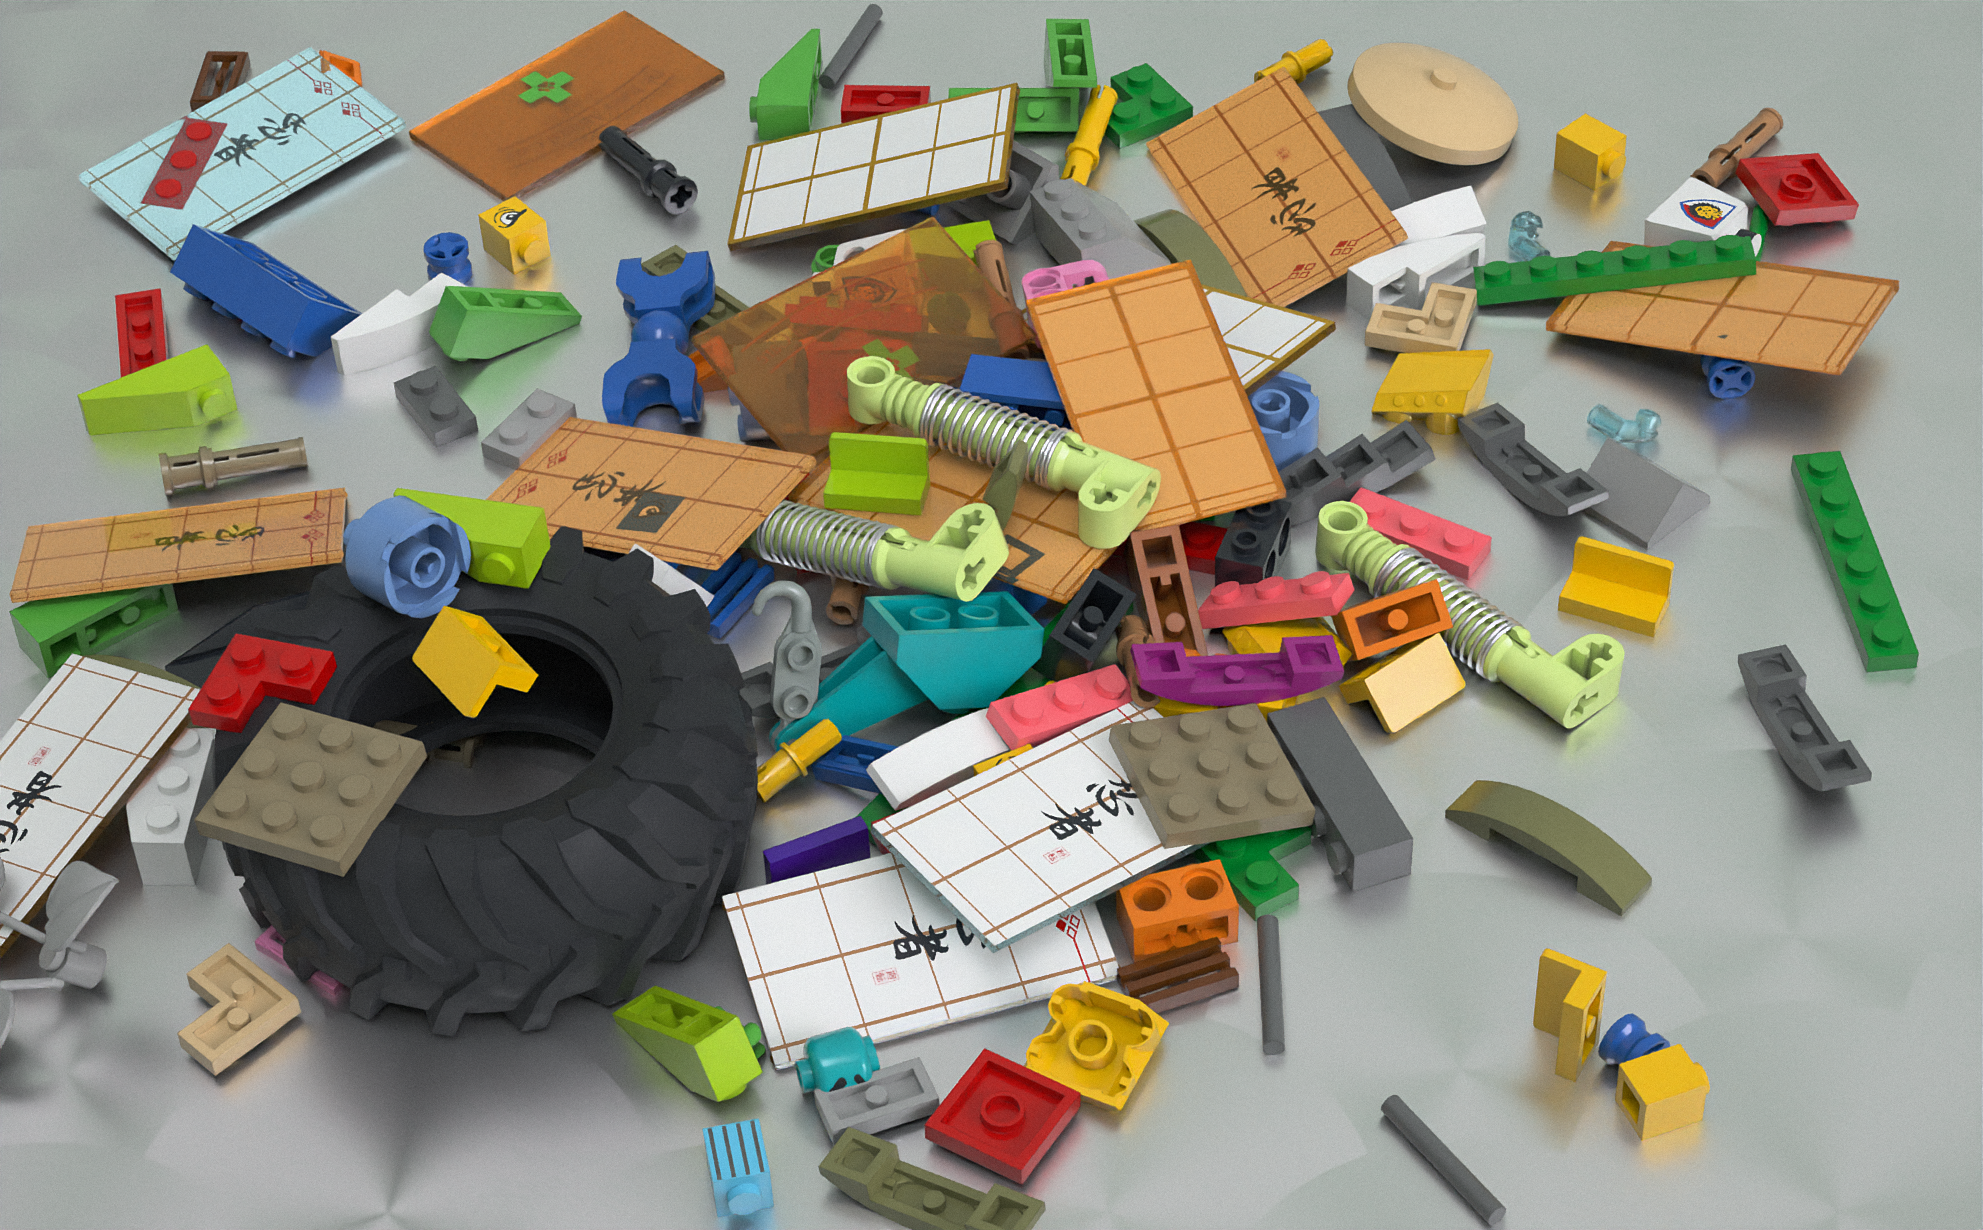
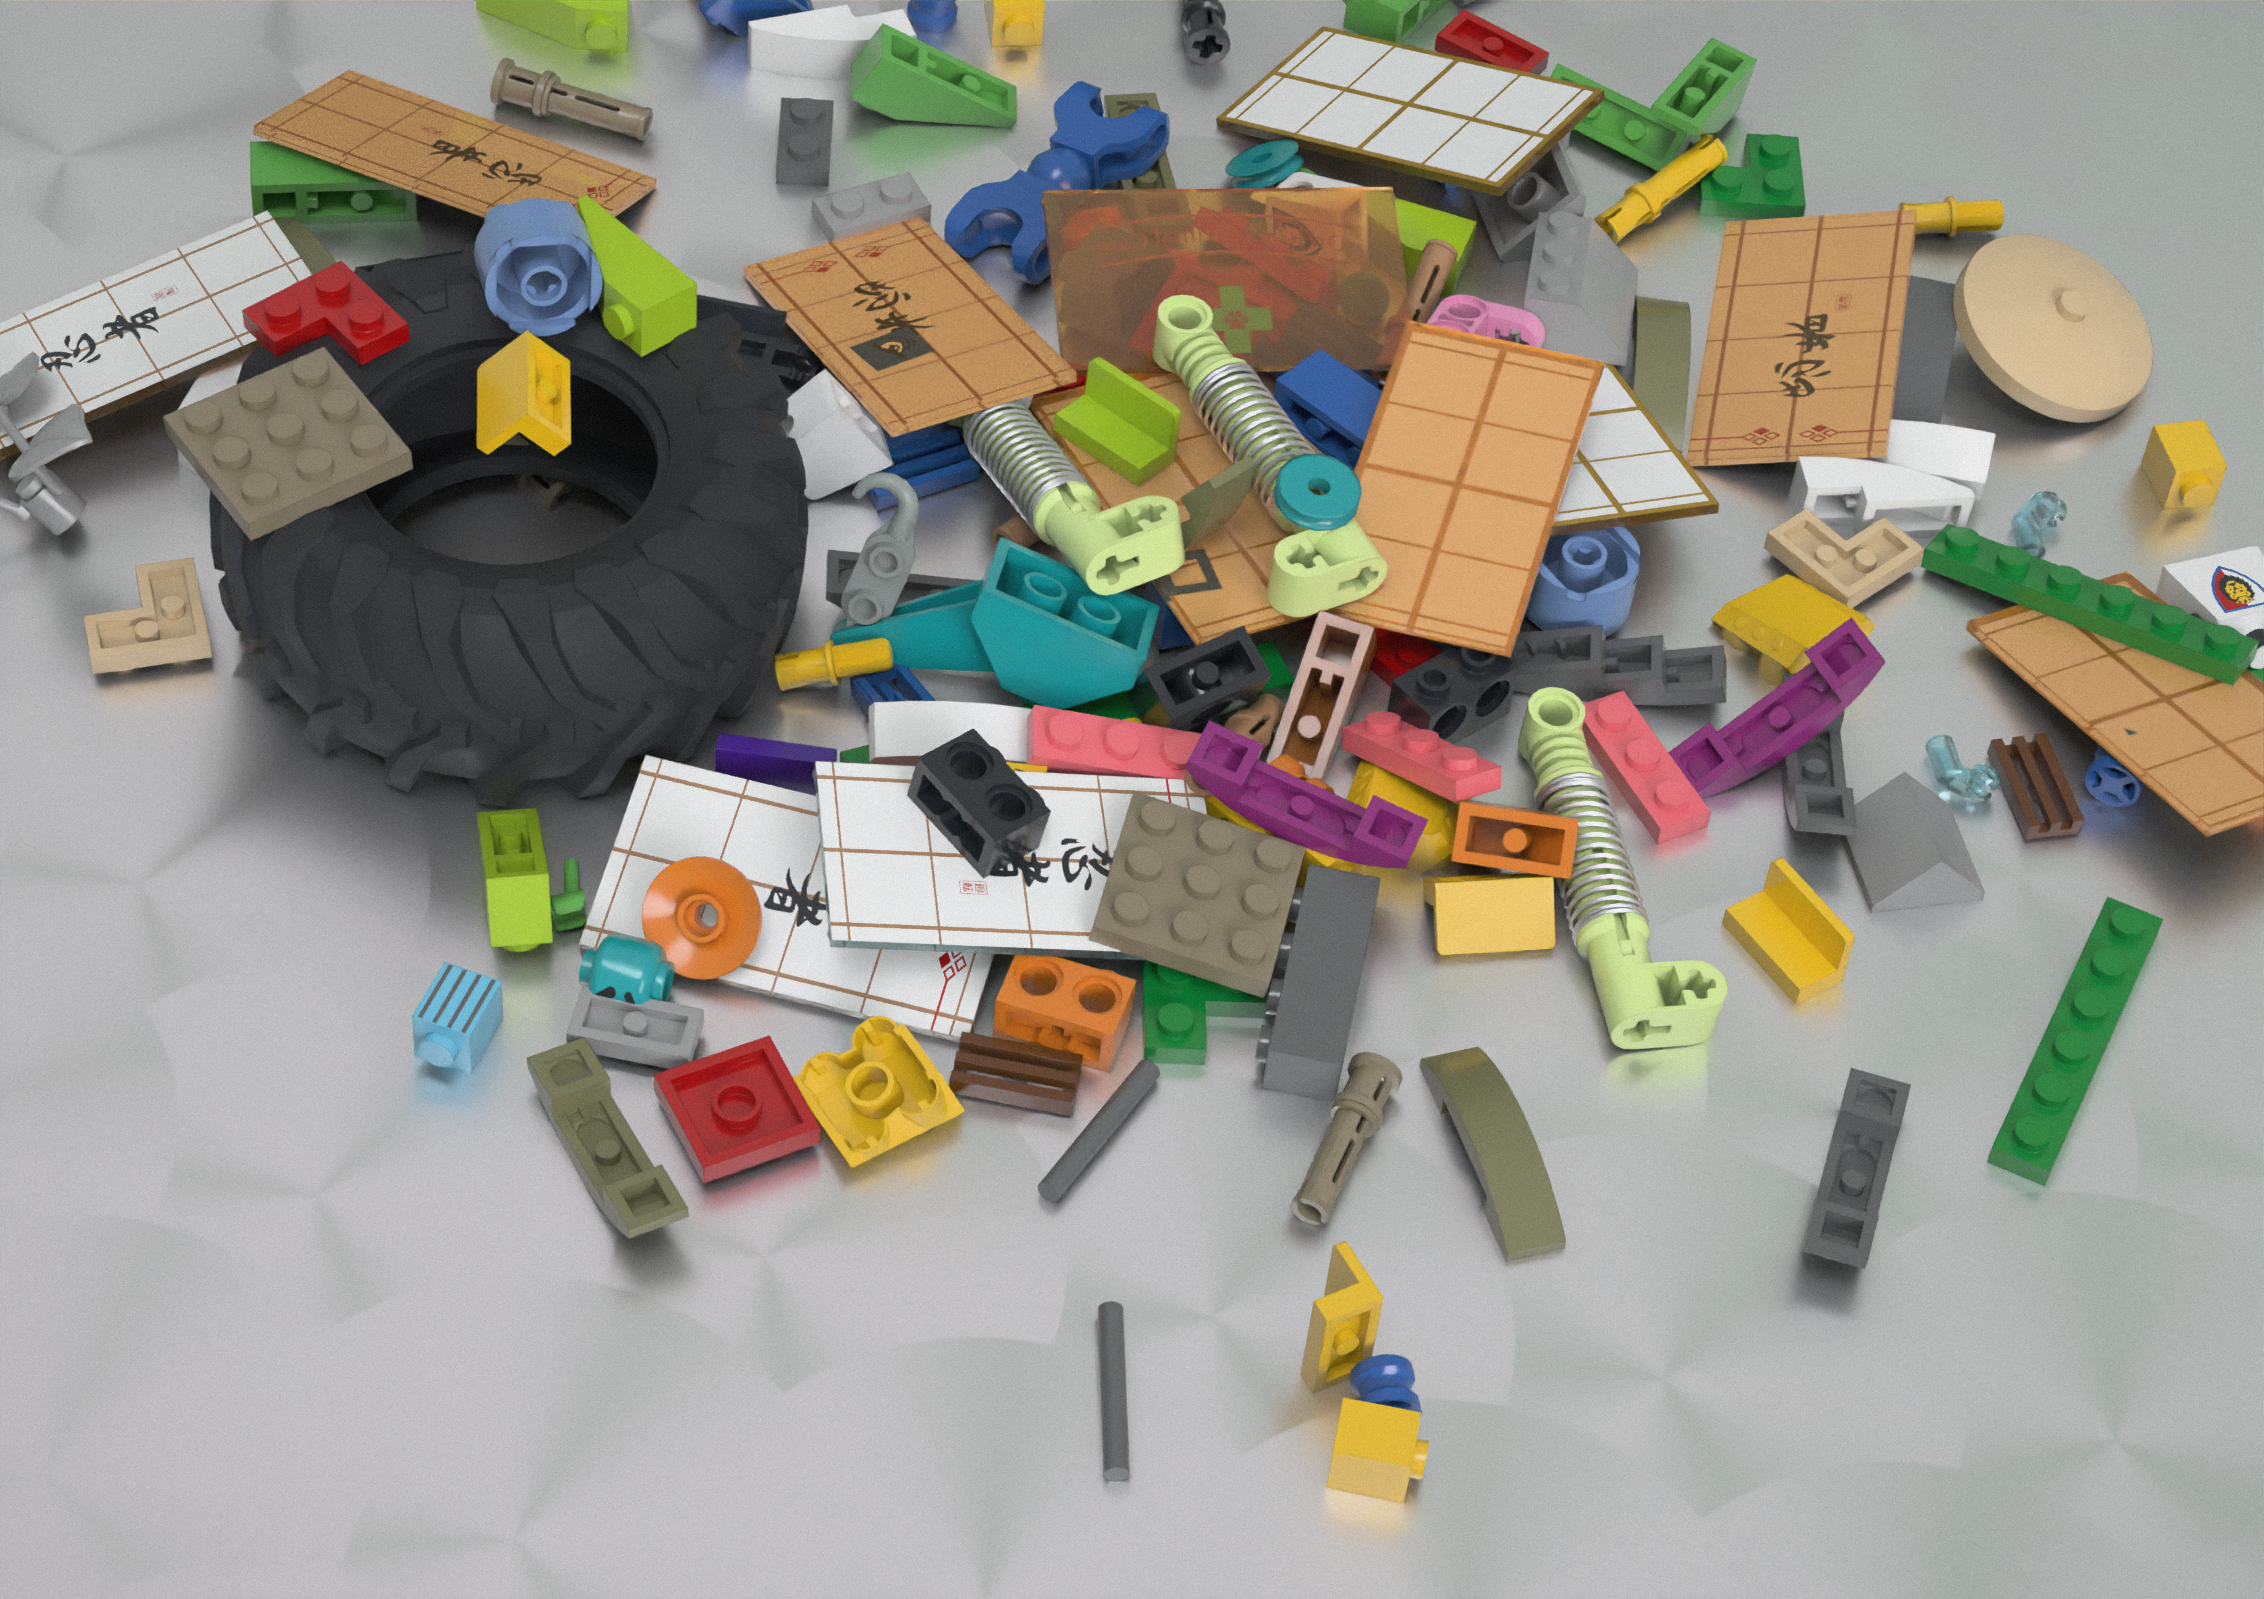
camera: 25 degrees right, 5 degrees up
none -> orange dish [642,856,762,980]
none -> black brick [907,728,1051,879]
none -> teal piece [1225,139,1304,191]
none -> teal piece [1273,454,1362,531]
none -> dark tan pin [1290,1052,1403,1226]
none -> magenta slope [1668,617,1885,799]
none -> reddish brown tile [1987,733,2084,840]

